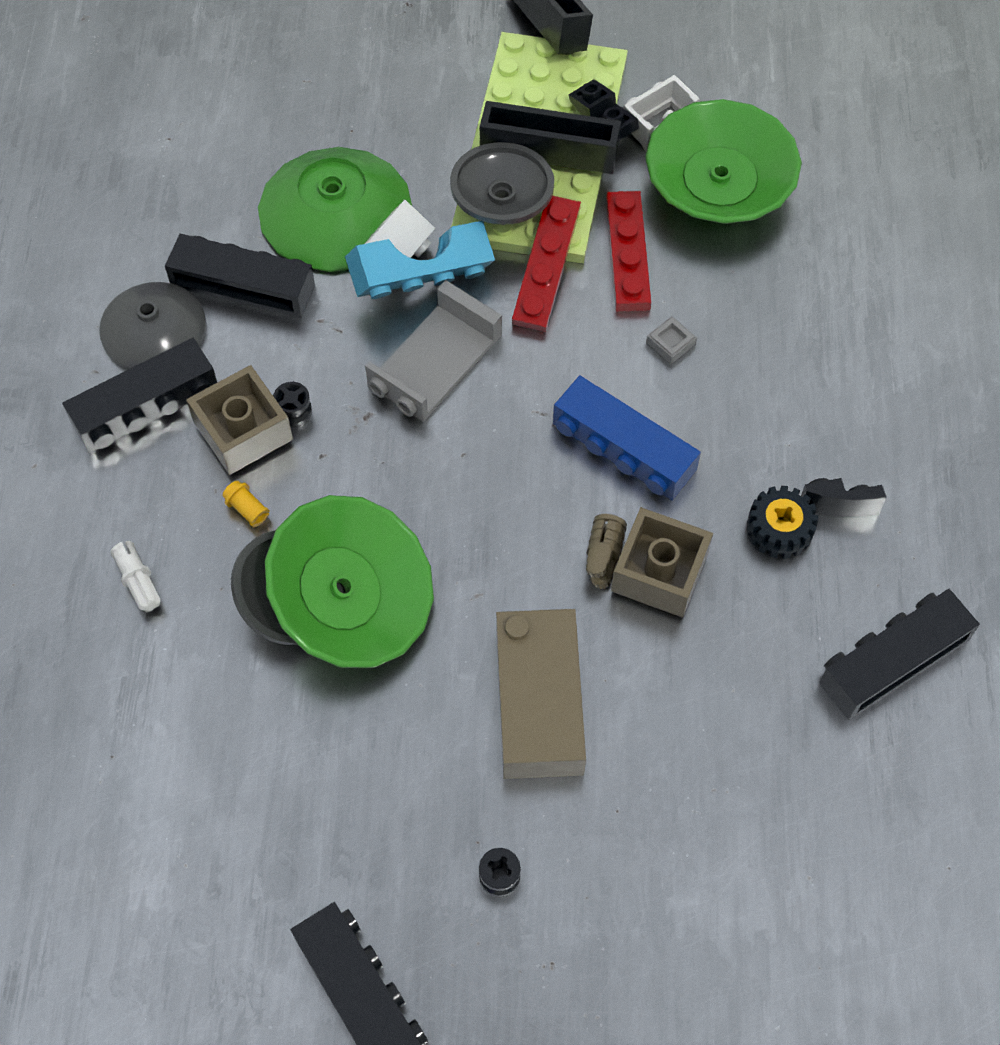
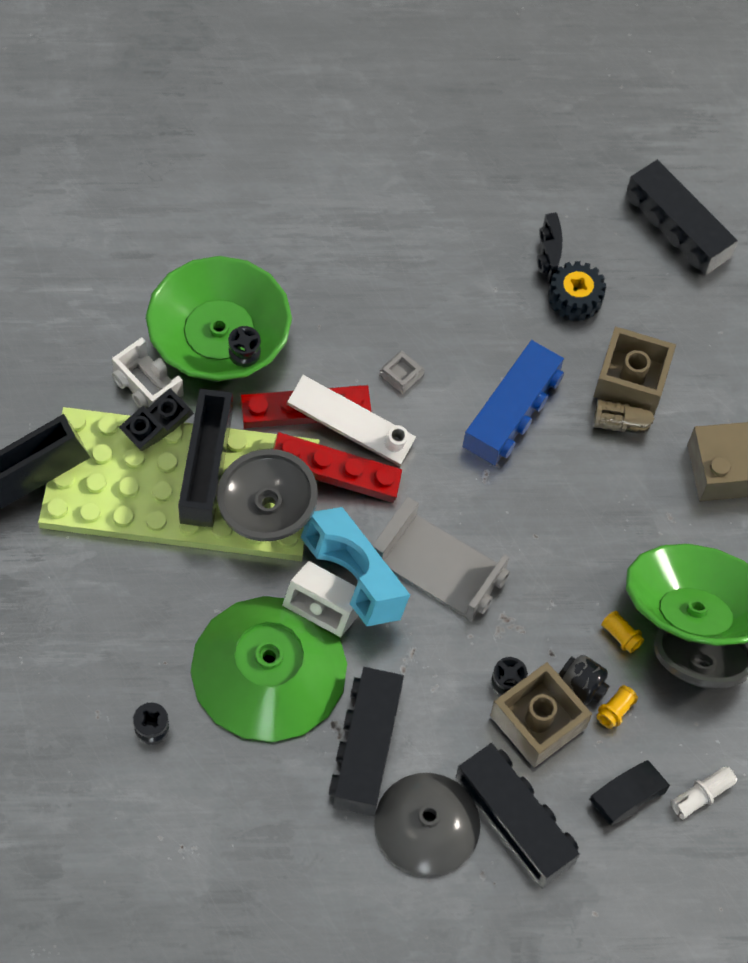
camera: 100 degrees left, 0 degrees up
none -> black wheel [133,702,169,745]
none -> black wheel [228,326,261,367]
none -> white piece [287,375,416,467]
none -> black head [558,655,610,706]
none -> black slope [589,760,670,826]

